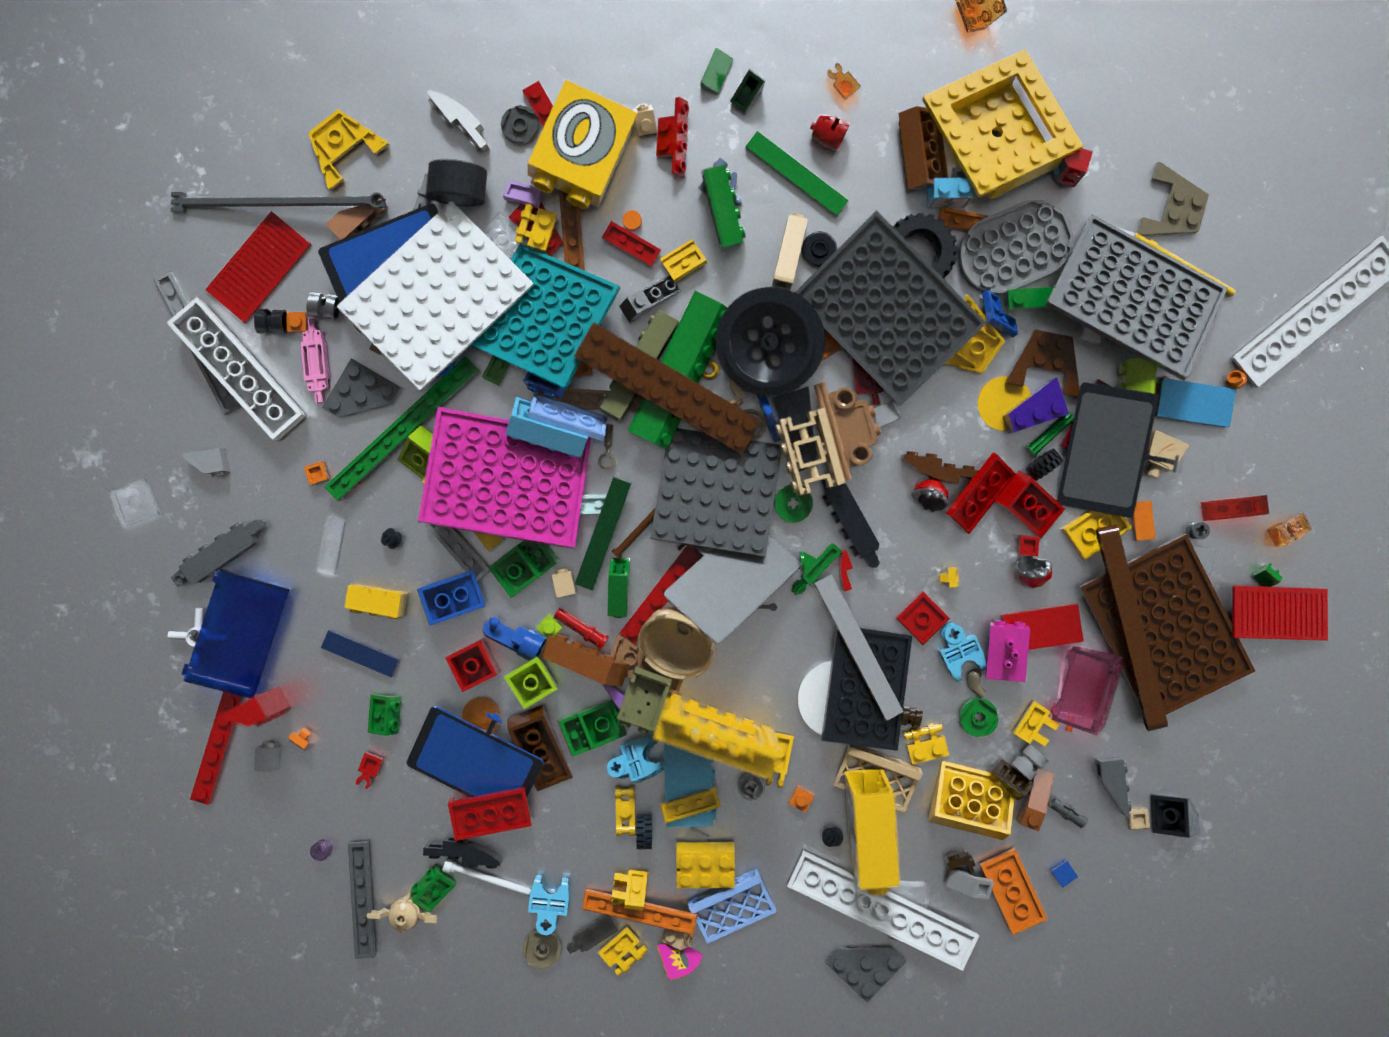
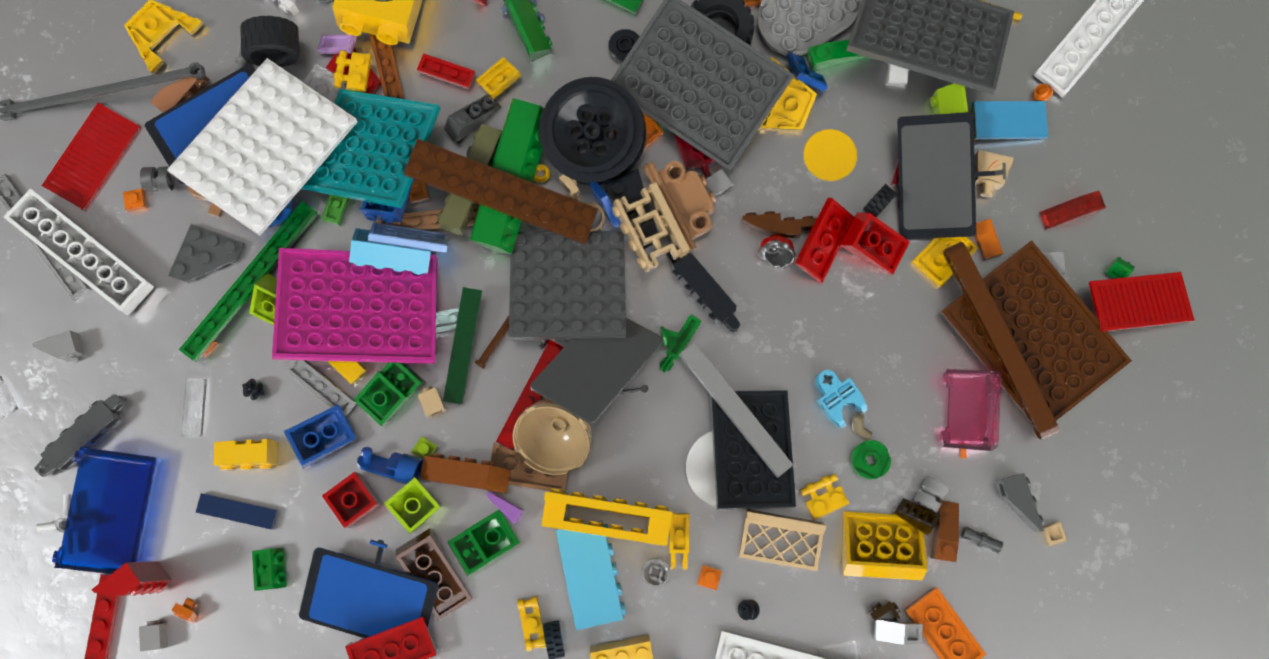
camera: 10 degrees left, 10 degrees down
black wheel [254,309,287,334] -> none
bright pink piece [300,318,330,403] -> none
orange plate [304,461,330,485] -> none
red plate [356,752,384,789] -> none
clear orange tile [462,697,500,731] -> none
red pin [553,608,609,650] -> none
dark tan piece [598,424,616,470] -> none
green slope [607,558,630,618] -> none
medium azure piece [607,736,667,784] -> none
olive piece [616,667,672,734] -> none
orange tile [623,210,642,231] -> none
yellow tile [660,787,721,824] -> none
tan slope [772,213,808,290] -> none
green plate [774,485,813,523] -> none
red slope [839,550,853,591] -> none
yellow brick [844,768,900,896] -> none
red tile [896,591,950,645] -> none
dark brown wheel [901,706,923,728] -> none
yellow tile [939,567,959,588] -> none
dark pink piece [984,620,1030,682] -> none
red tile [1001,603,1084,650] -> none
dark purple wedge [1003,377,1069,434] -> none
reddish brown wing [1005,329,1080,397] -> none
yellow plate [1013,701,1060,746] -> none
flat silver hair [1015,556,1053,589] -> none
red plate [1017,535,1040,556] -> none
green axle [1025,412,1074,458] -> none
blue tile [1050,860,1078,888] -> none
black slope [1151,794,1200,838] -> none
dark grey bush [1186,522,1210,539] -> none
clear orange plate [1267,512,1312,547] -> none

